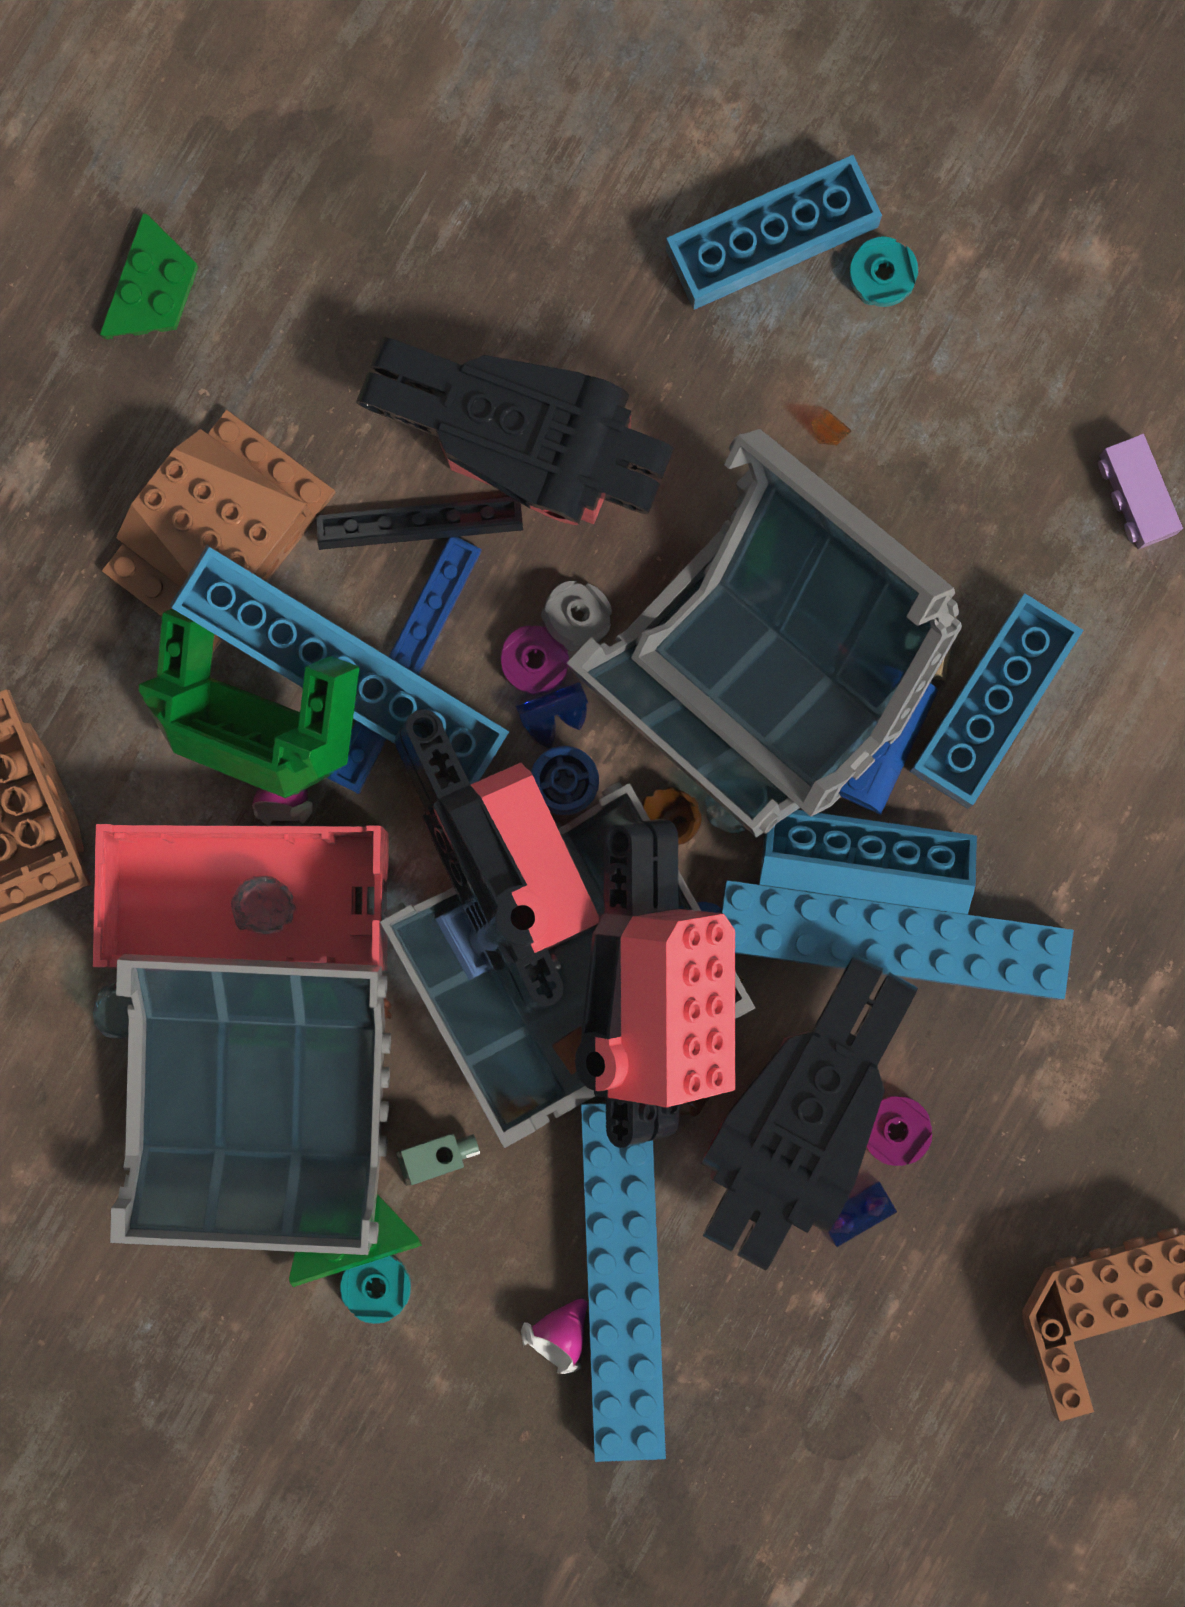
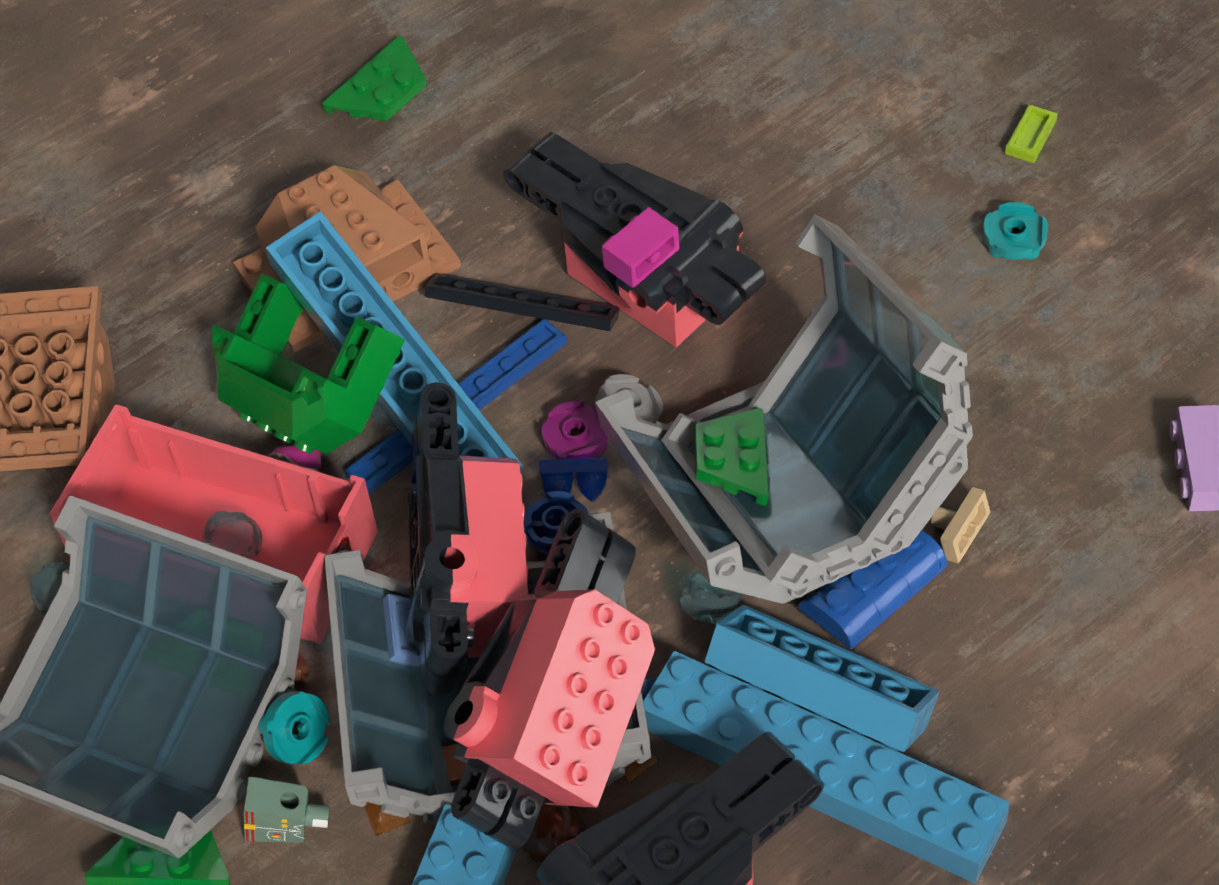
camera: 20 degrees right, 30 degrees down
reddish brown hair [642,787,702,845] -> none
dark azure brick [666,155,882,310] -> none
dark azure brick [909,593,1084,809] -> none
none -> teal plate [258,690,330,765]
none -> dark pink brick [602,207,679,288]
none -> green wing [694,408,769,506]
none -> lime tile [1005,104,1058,163]

